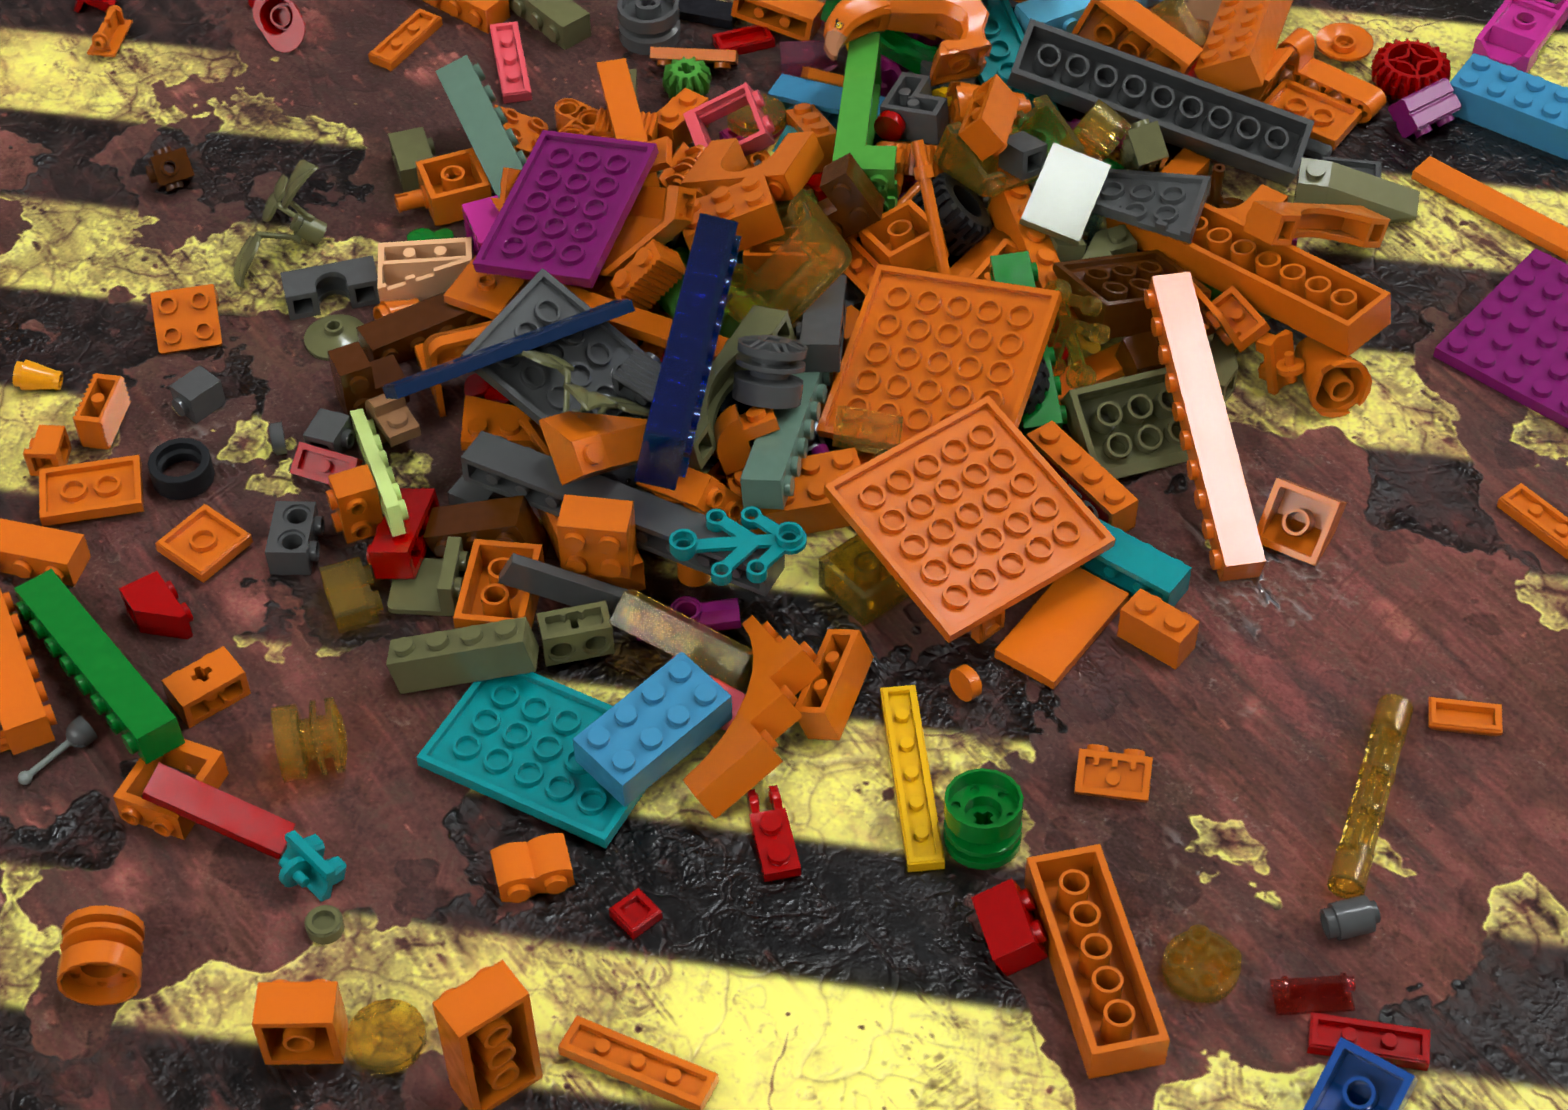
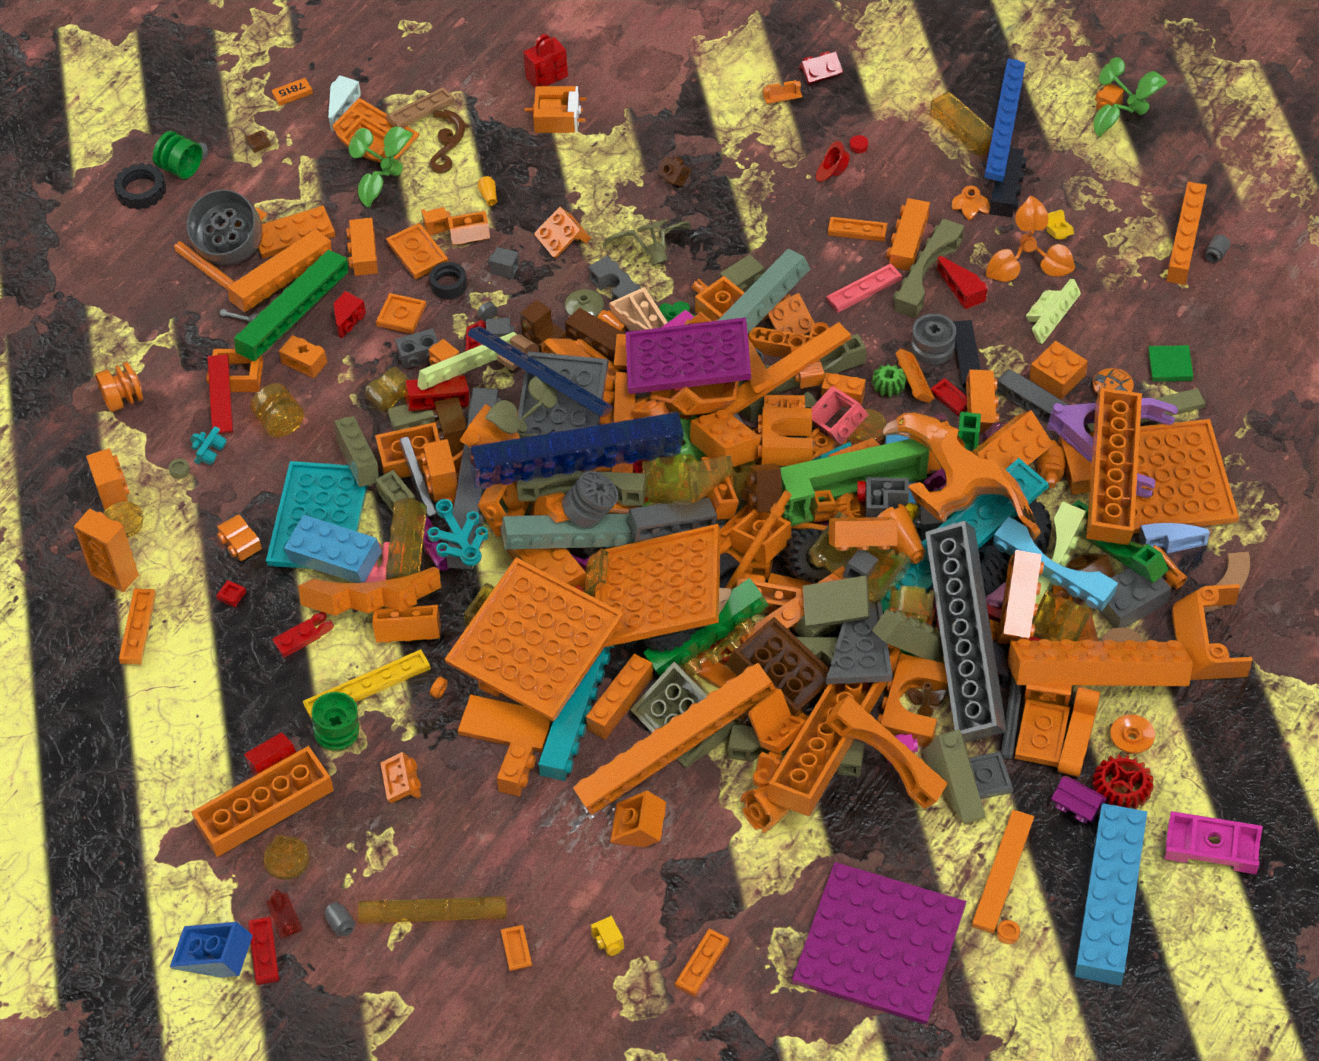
camera: 70 degrees right, 5 degrees up
none -> yellow brick [591,916,624,956]

